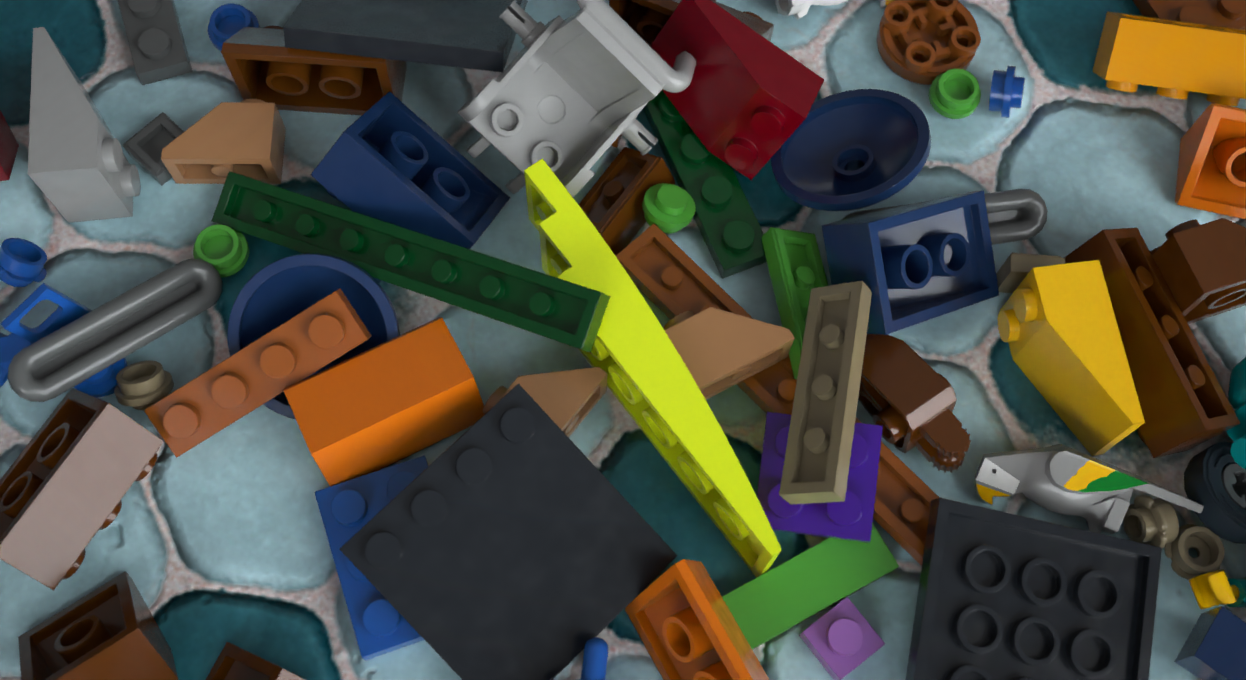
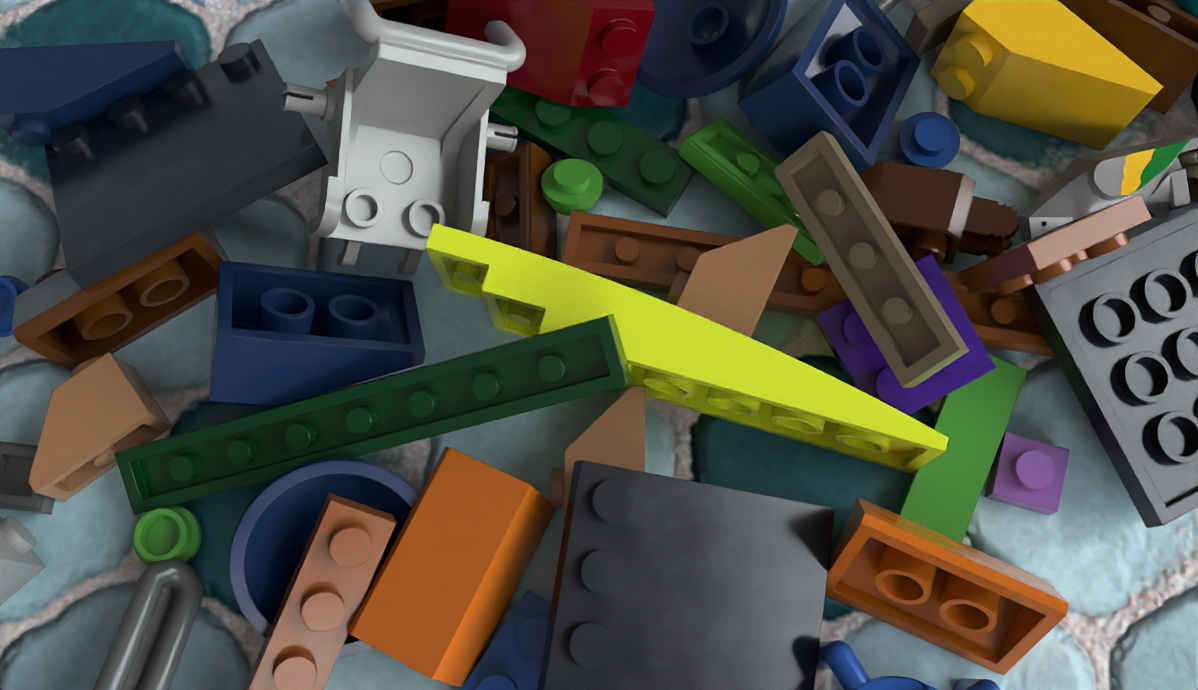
camera: 30 degrees left, 5 degrees up
none -> blue plate [897,112,960,169]
none -> dark orange plate [959,194,1152,297]

